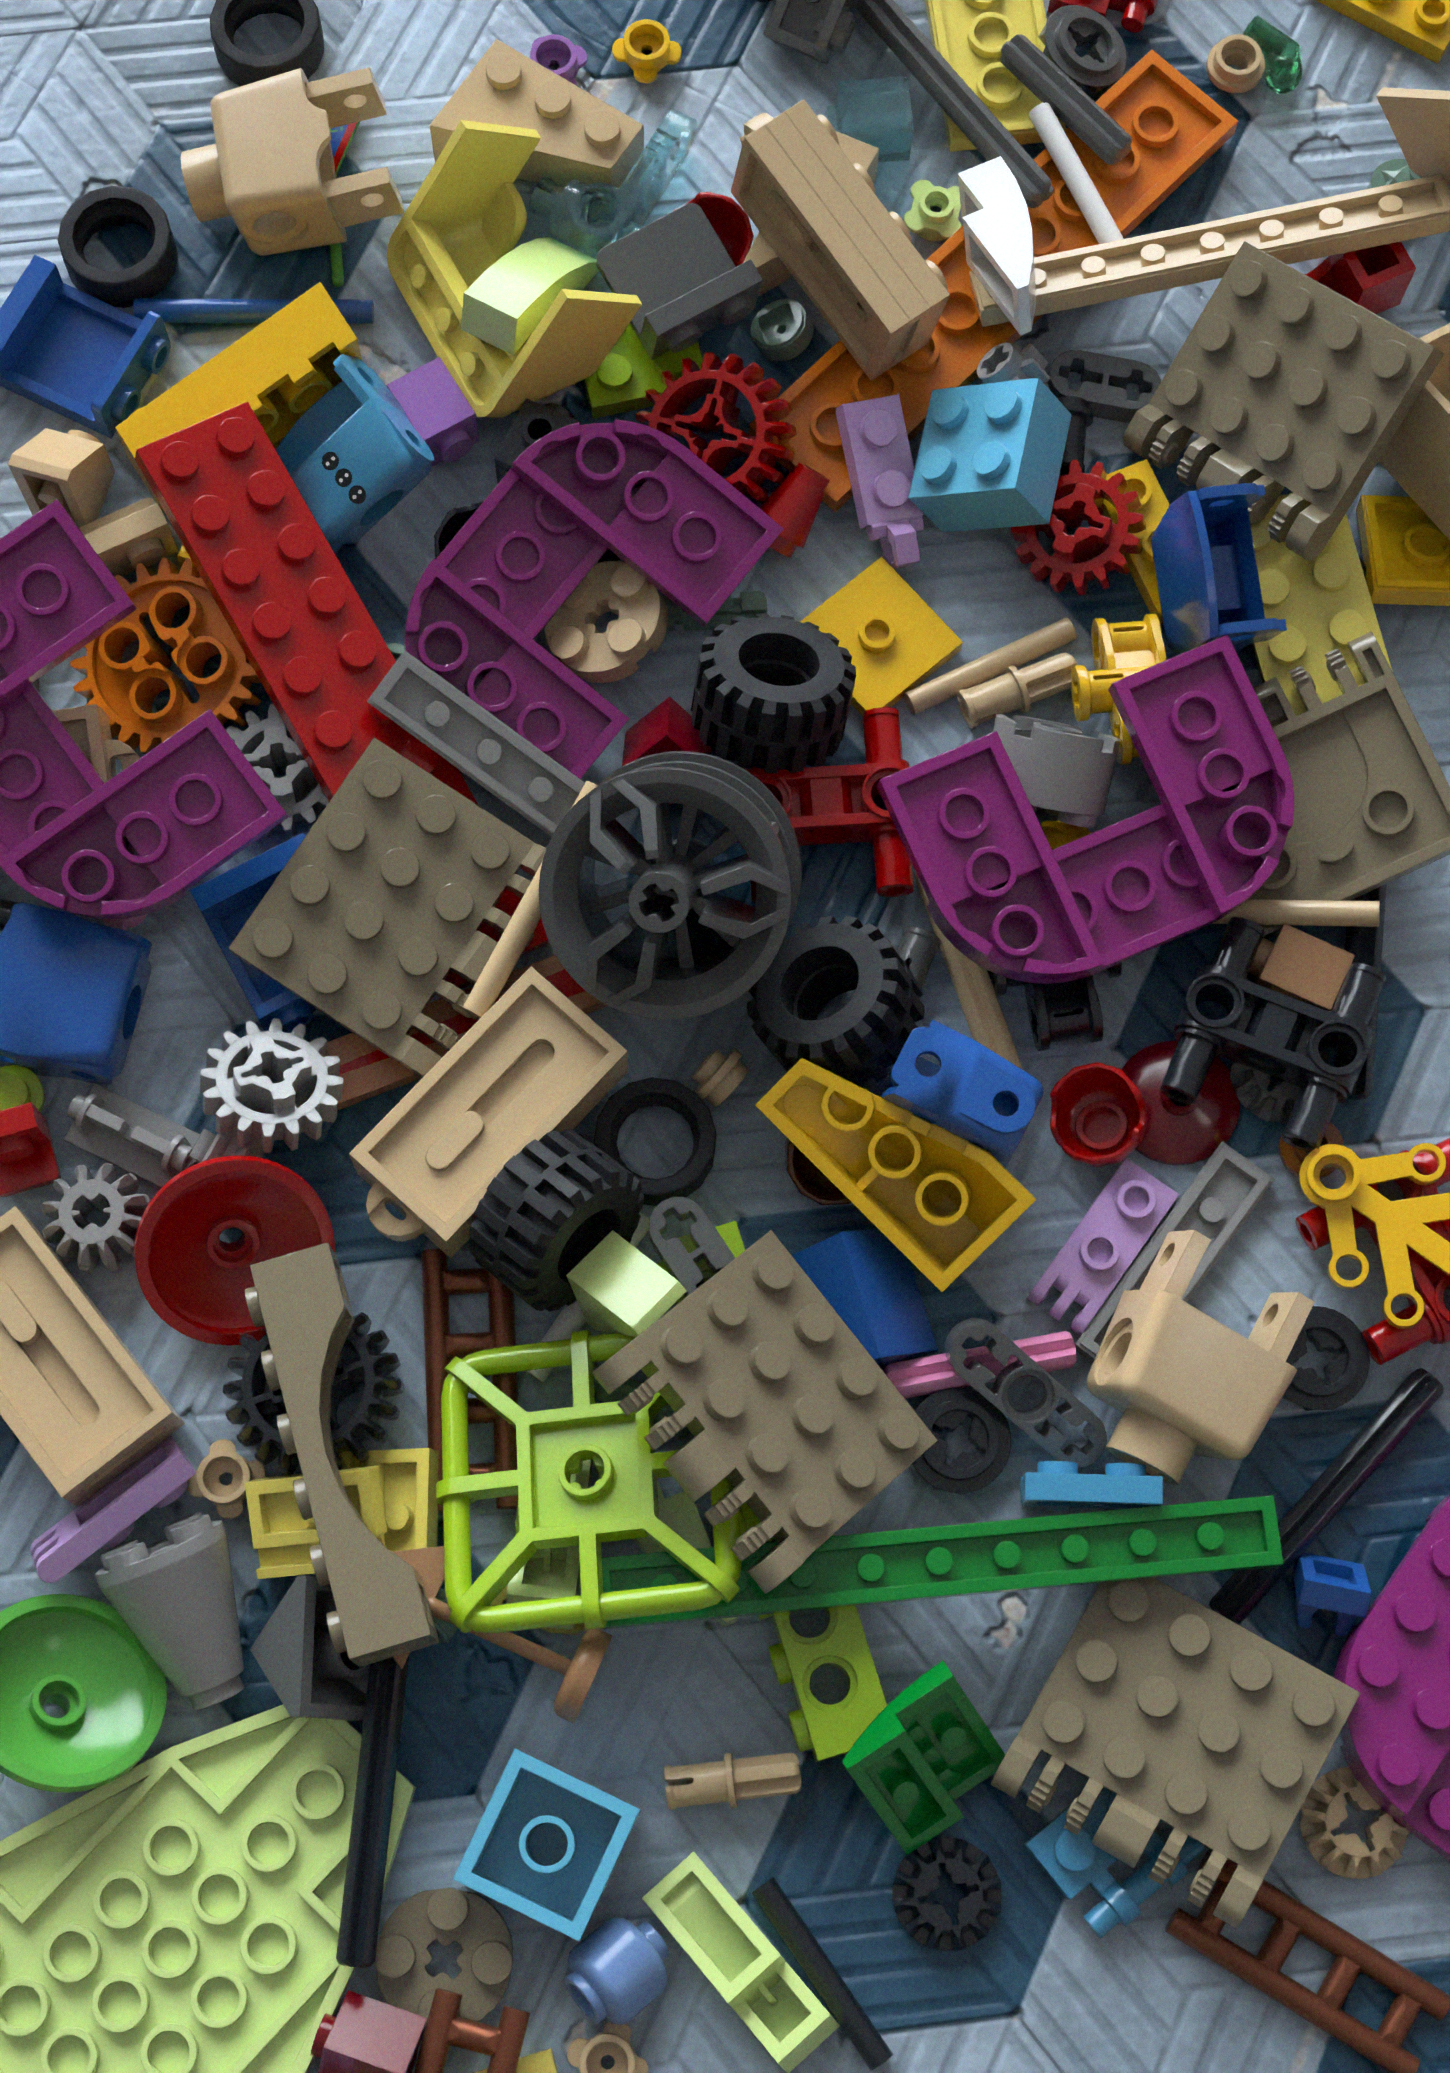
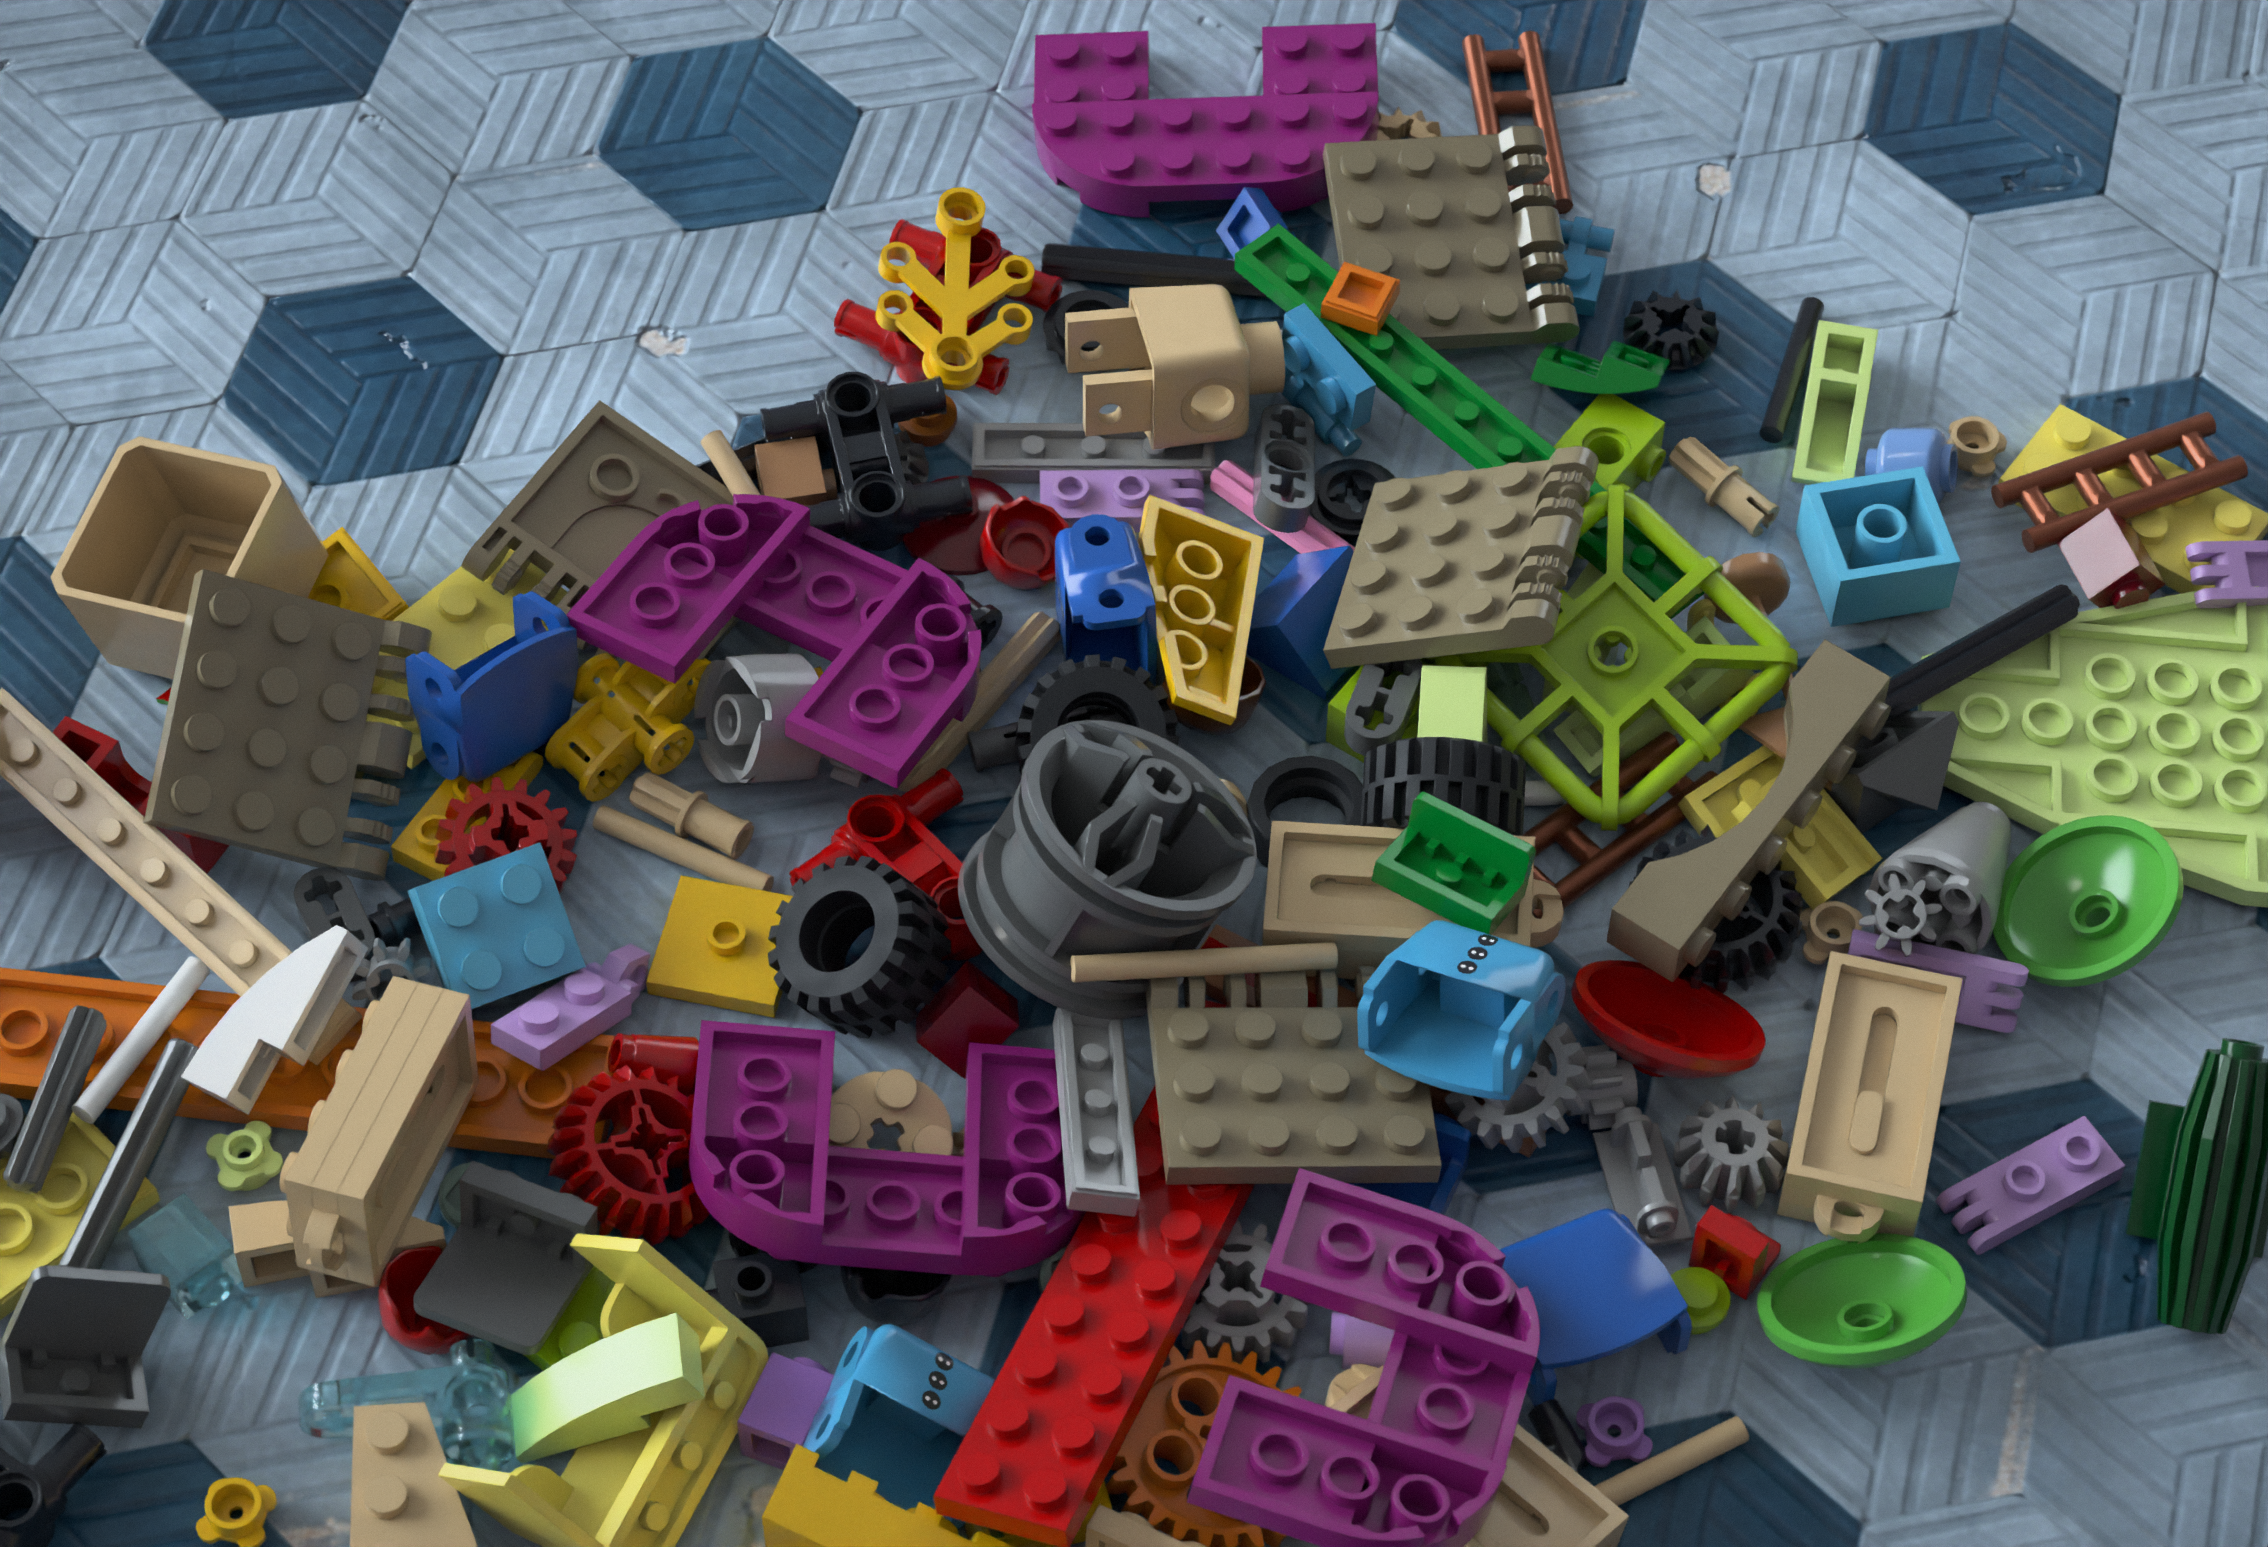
camera: 125 degrees left, 20 degrees down
dark tan plate [374,1887,514,2028] -> none
none -> orange tile [1321,262,1400,336]
none -> dark azure piece [1357,920,1566,1100]
none -> green bracket [1371,792,1536,935]
none -> light grey gear [1859,874,1942,957]

